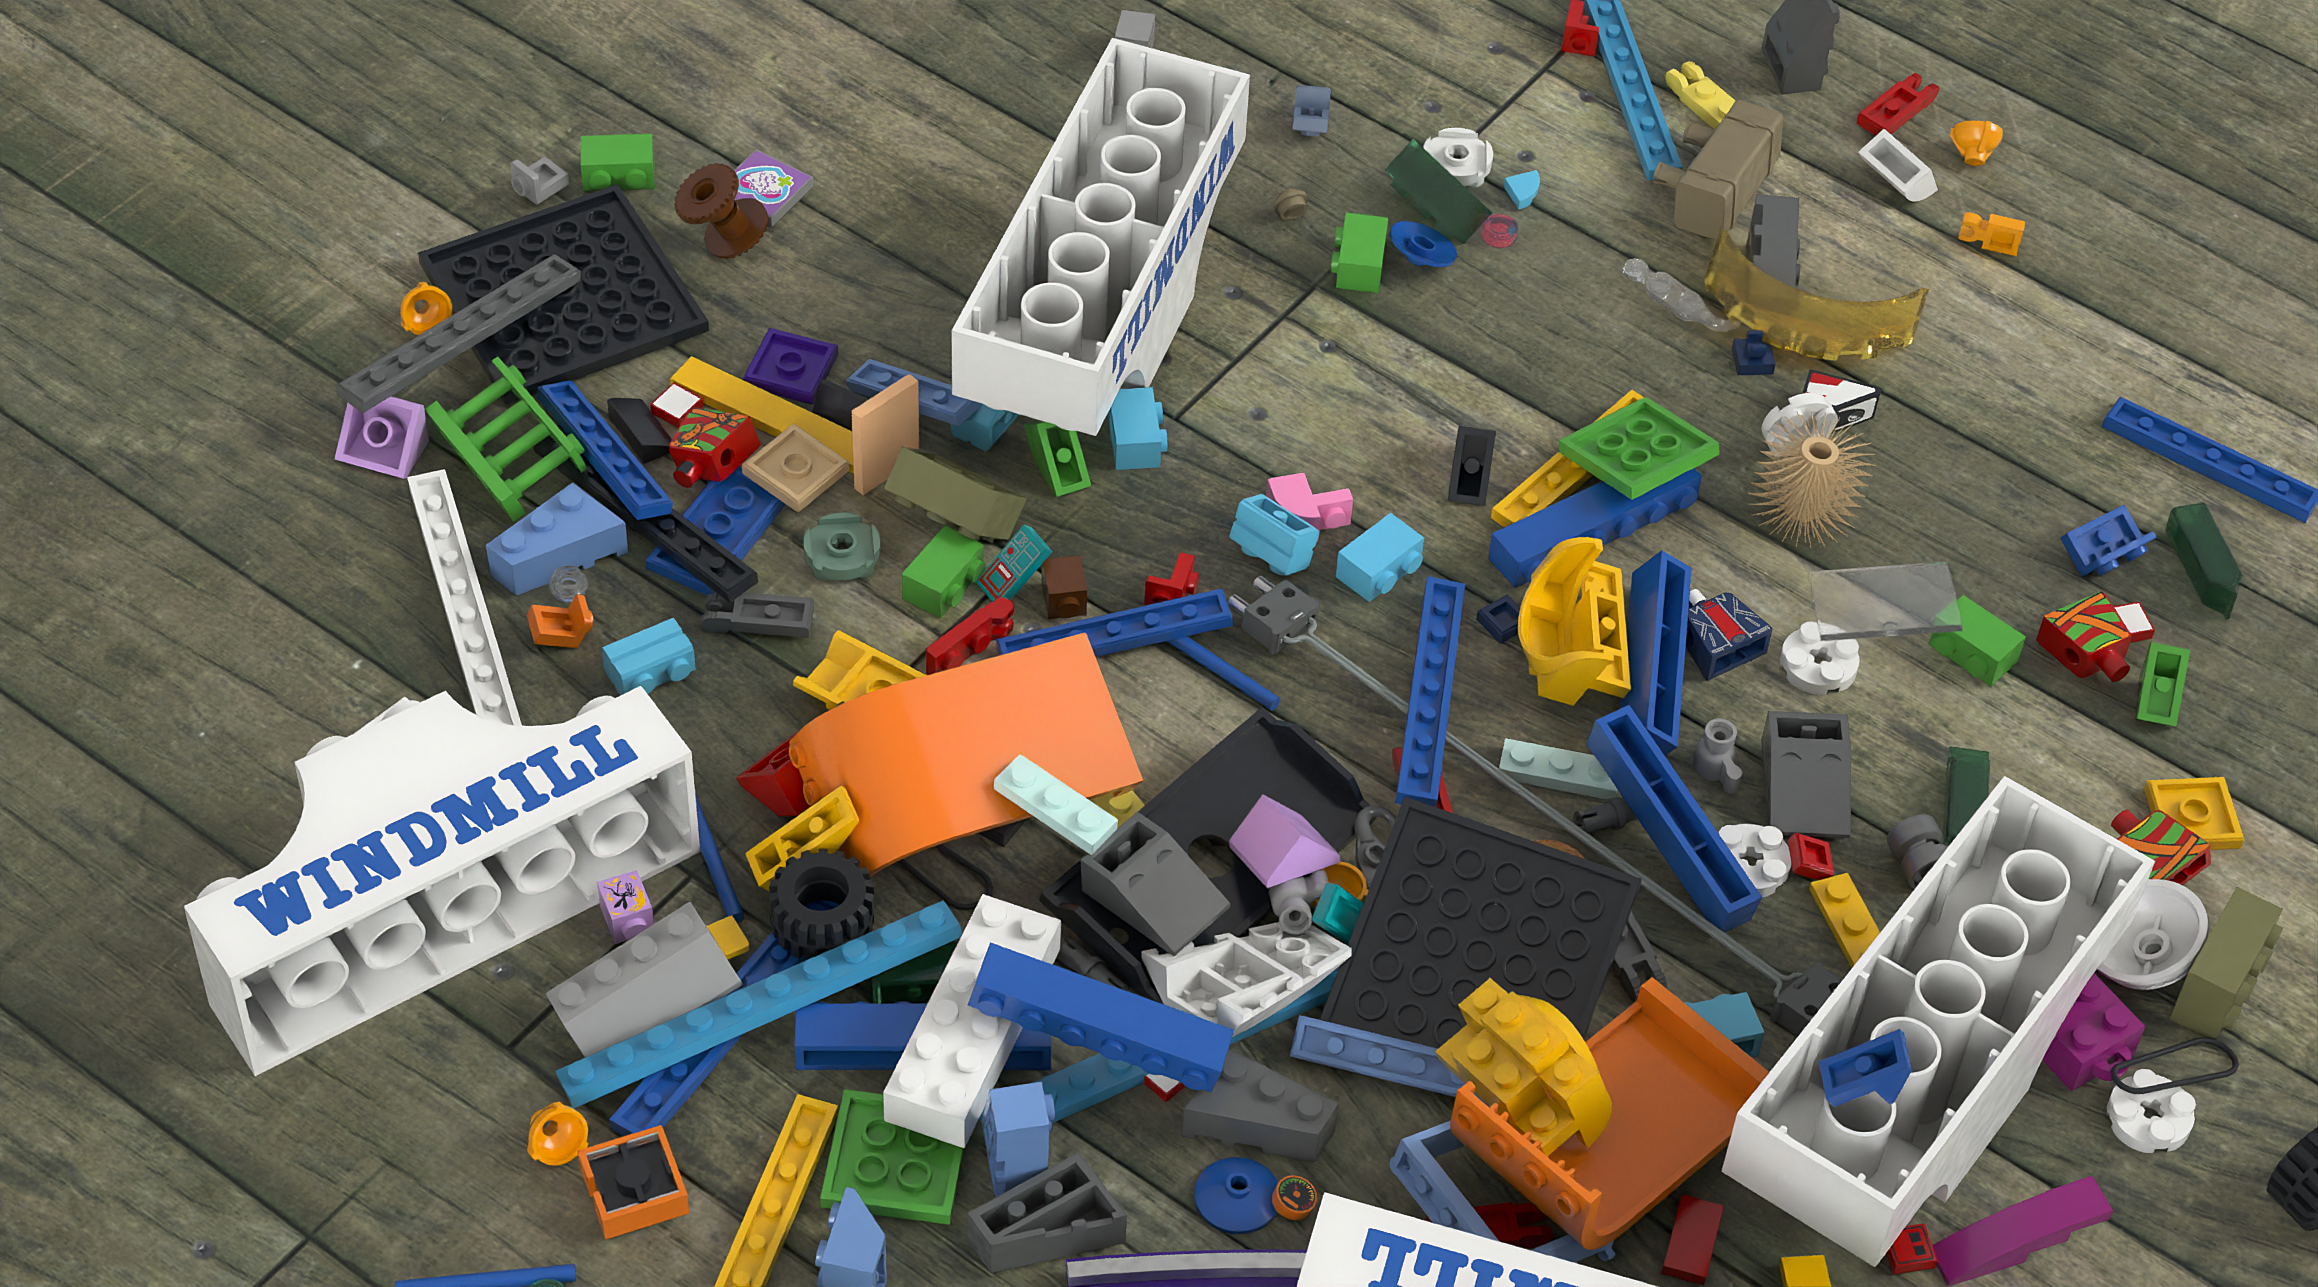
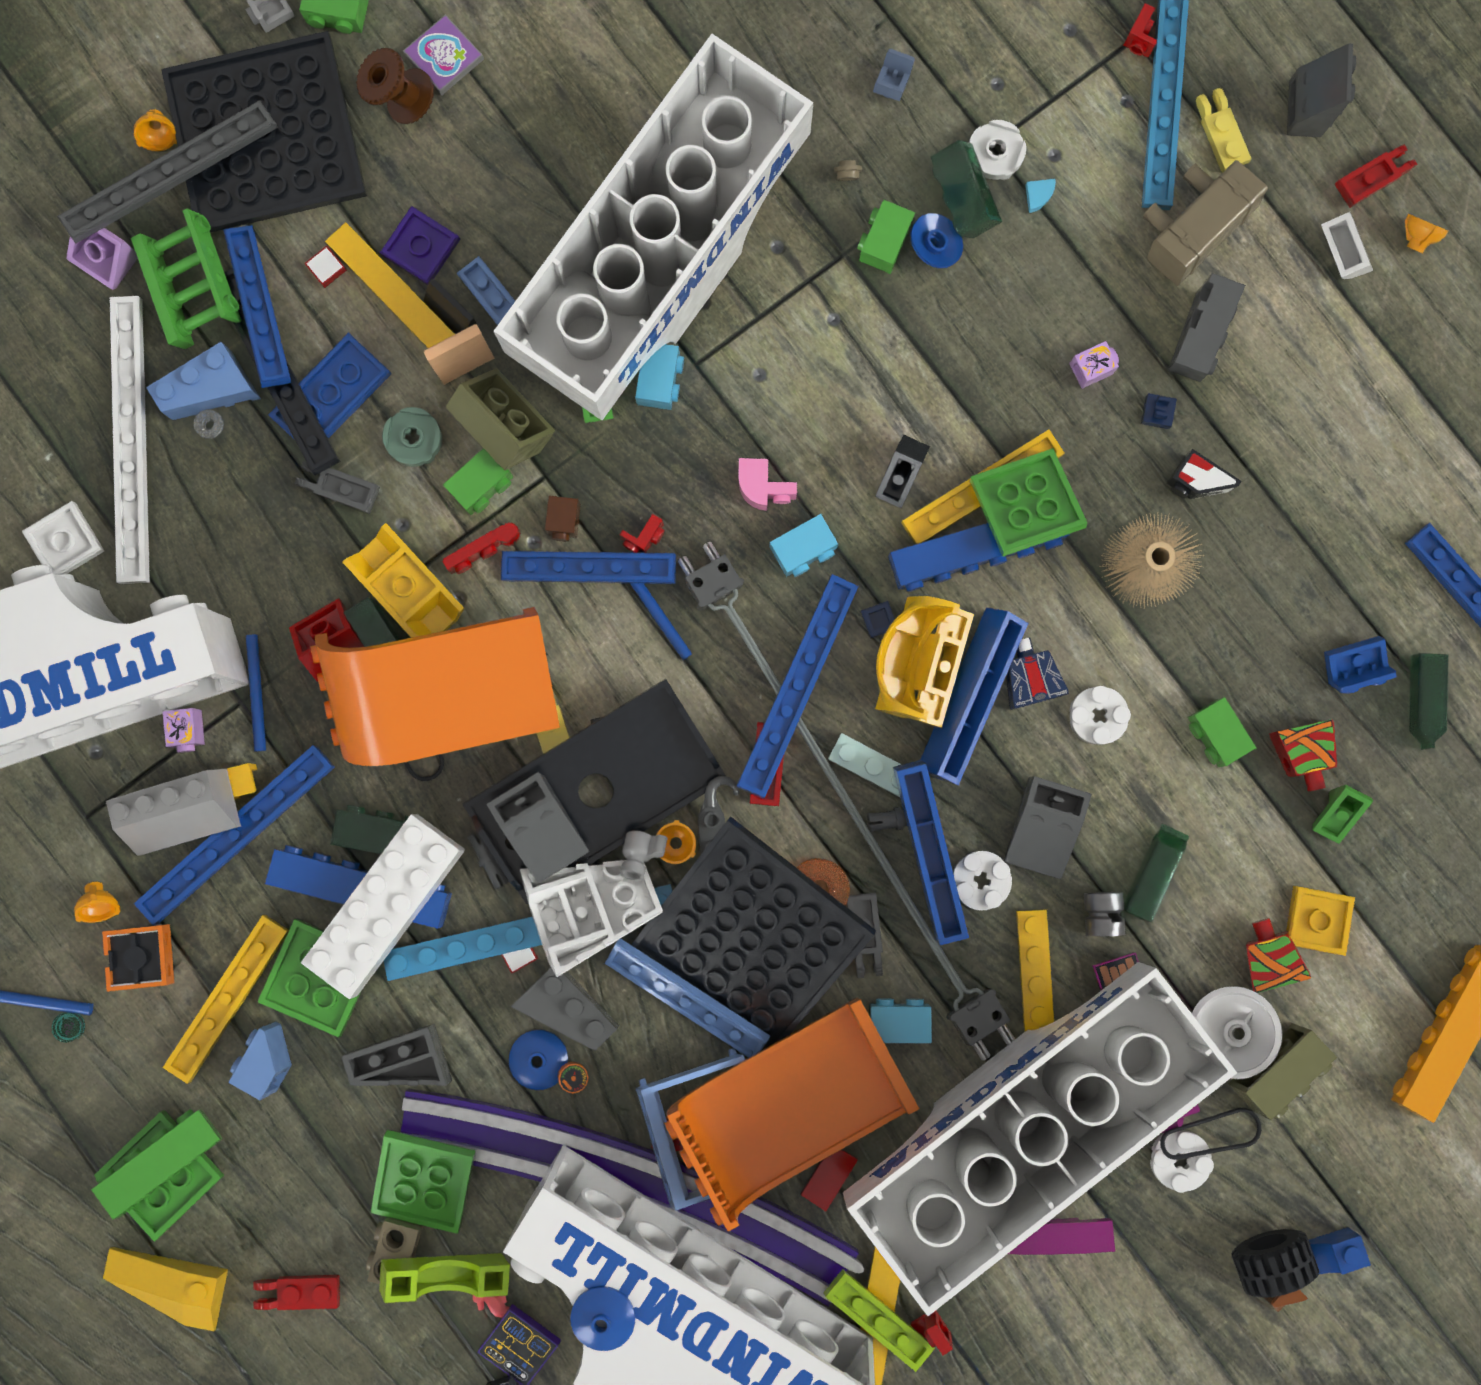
camera: 20 degrees right, 35 degrees up
orange bracket [526,594,593,648] -> none
dark azure plate [555,900,962,1108] -> none
medium azure brick [601,618,696,696] -> none
black slope [607,398,672,464] -> none
red torso [669,407,761,488] -> none
tan tile [742,423,850,513] -> none
yellow slope [745,786,860,891] -> none
black tyre [769,849,874,960] -> none
blue brick [967,942,1234,1093] -> none
teal tile [976,524,1053,602] -> none
medium blue wedge [982,1082,1055,1198] -> none
light aqua plate [993,754,1118,855] -> none
medium azure brick [1229,494,1320,576] -> none
lavender slope [1229,795,1340,888] -> none
teal tile [1311,883,1364,945] -> none
yellow piece [1435,978,1612,1156] -> none
tile [1481,214,1518,248] -> none
clear piece [1623,258,1743,332] -> none
light grey piece [1694,718,1742,794] -> none
clear yellow windscreen [1704,228,1929,360] -> none
white plate [1761,393,1838,457] -> none
red tile [1787,833,1835,880] -> none
clear piece [1809,561,1962,641] -> none
blue slope [1819,1029,1912,1107] -> none
light orange plate [1958,212,2025,256] -> none
white tile [2114,601,2155,643] -> none
none -> lavender brick [1069,341,1119,389]

